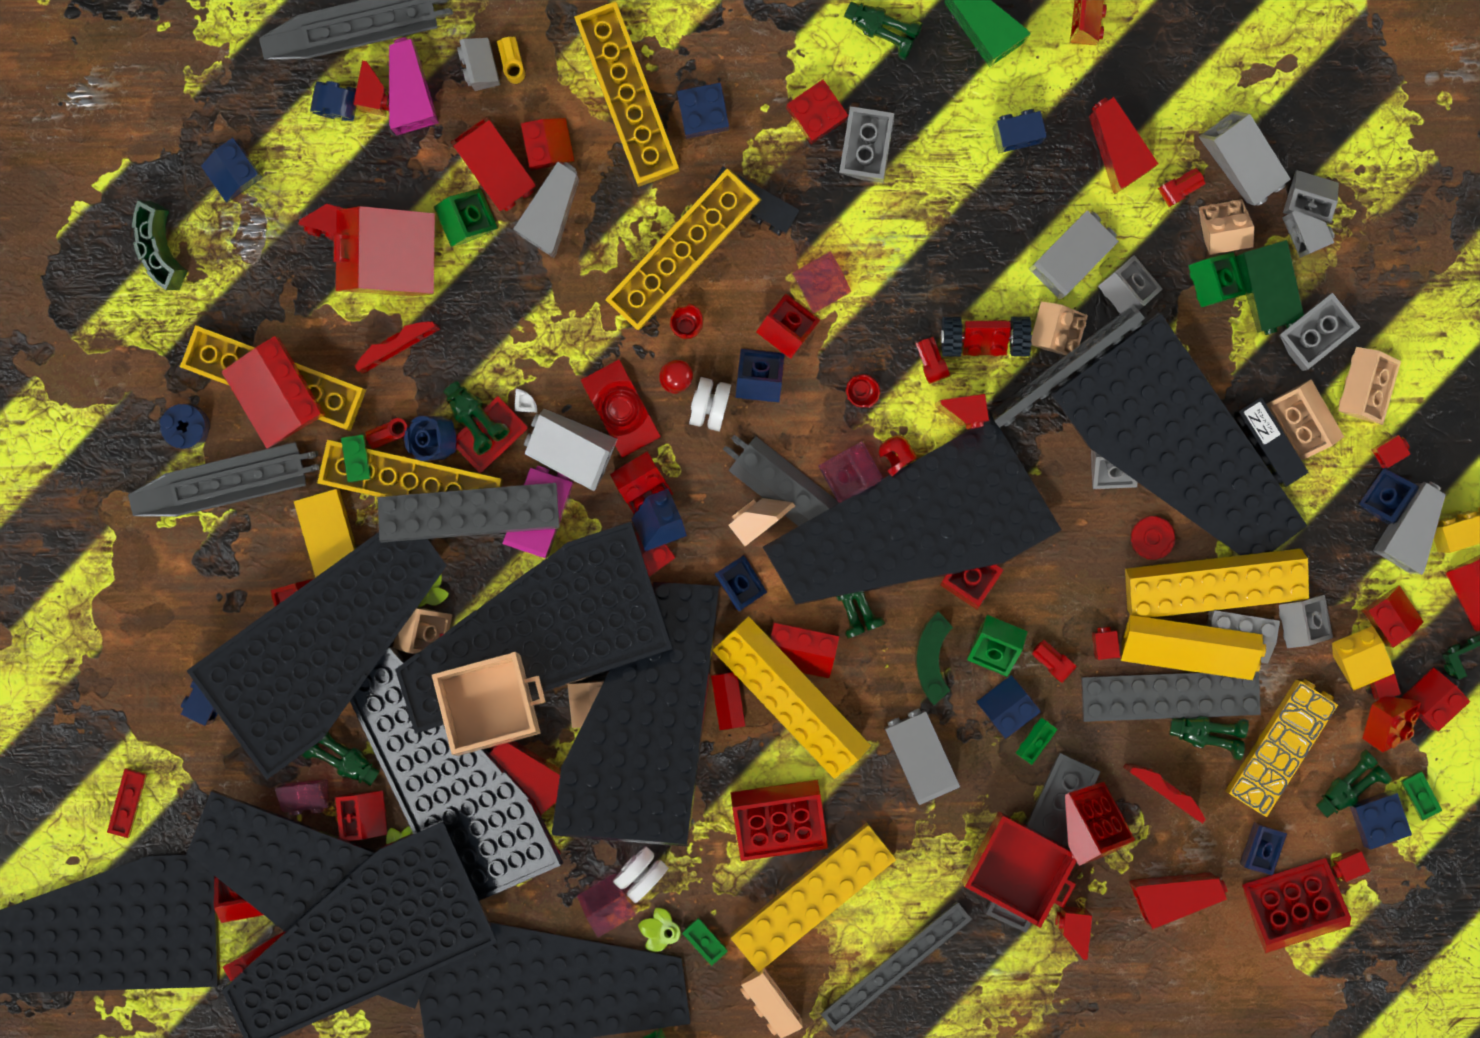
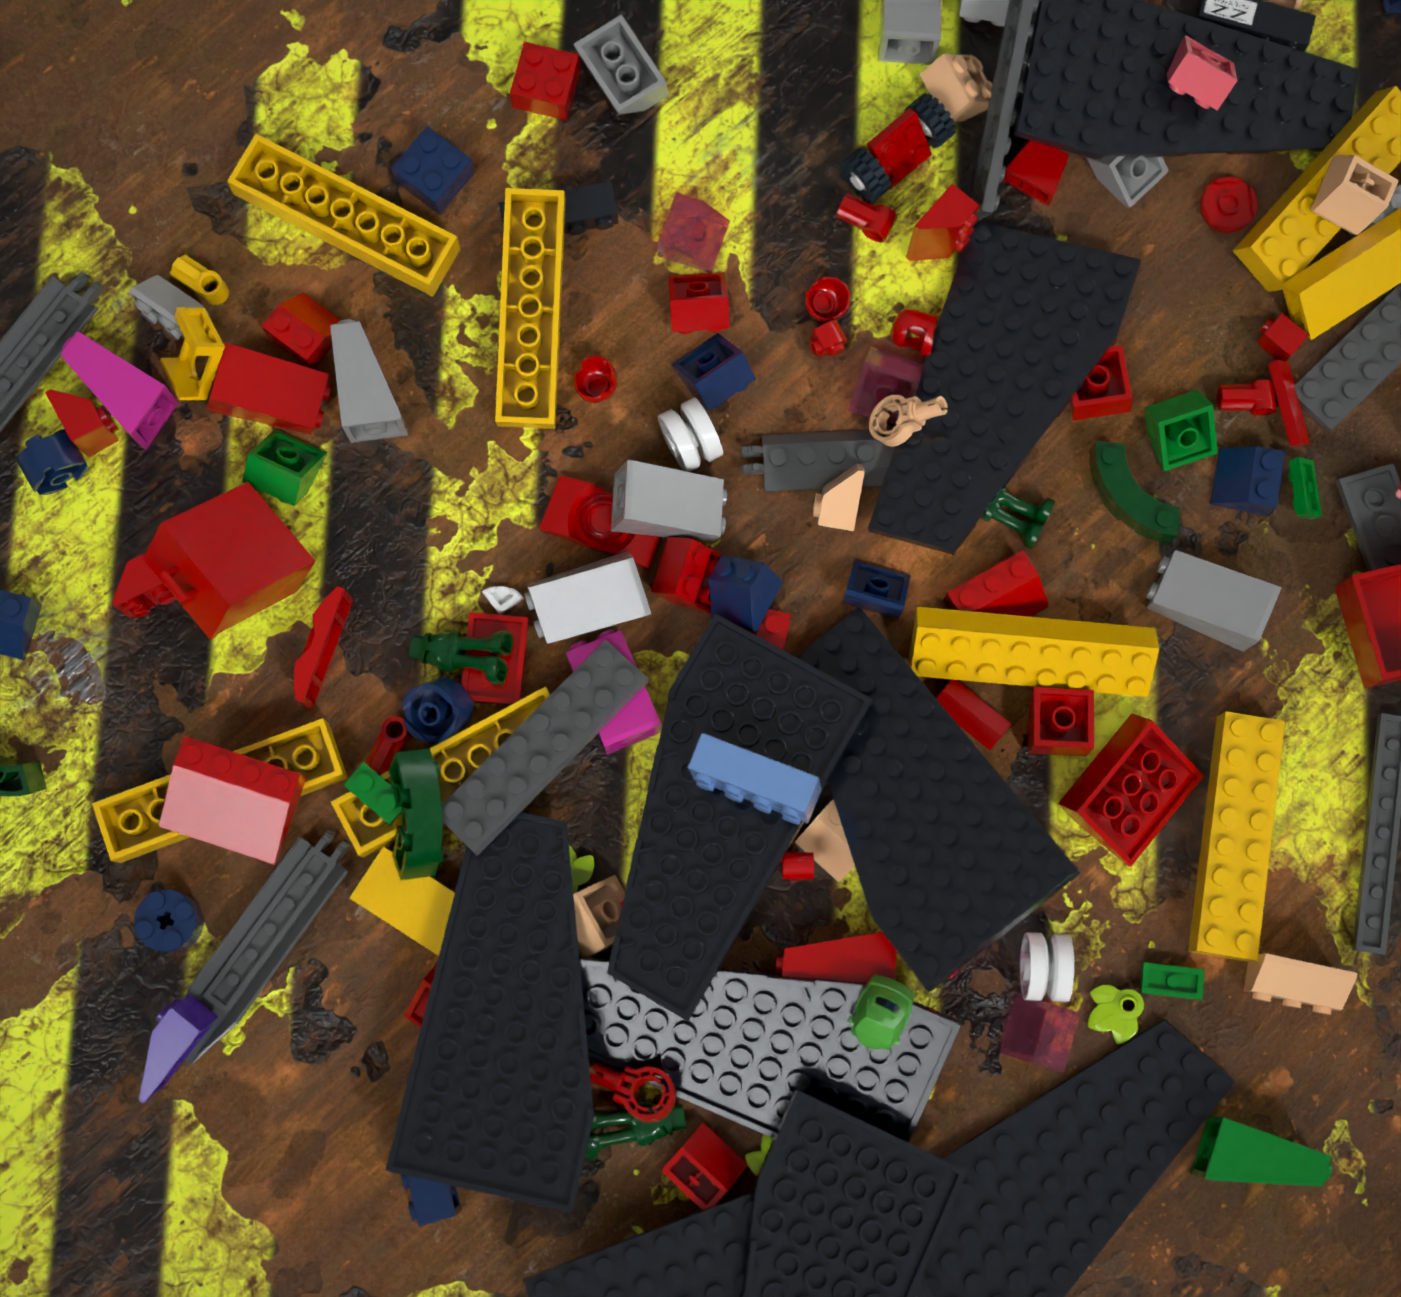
camera: 45 degrees left, 10 degrees down
clear pink slope [276,779,330,815] -> none
light nougat container [432,652,546,756] -> none
red helmet [659,360,693,394] -> none
none -> slope [139,994,218,1104]
none -> yellow panel [160,307,225,401]
none -> dark green brick [389,749,443,881]
none -> red pin [590,1063,676,1123]
none -> light grey slope [611,460,727,543]
none -> medium blue brick [688,733,822,825]
none -> red piece [782,852,814,882]
none -> red plate [809,320,848,358]
none -> bright green helmet [847,974,915,1050]
none -> light nougat pin [869,395,948,447]
none -> red torso [1003,140,1069,206]
none -> red slope [1027,687,1094,757]
none -> coral slope [1167,35,1238,111]
none -> red tile [1268,360,1311,447]
none -> light nougat slope [1310,155,1399,235]

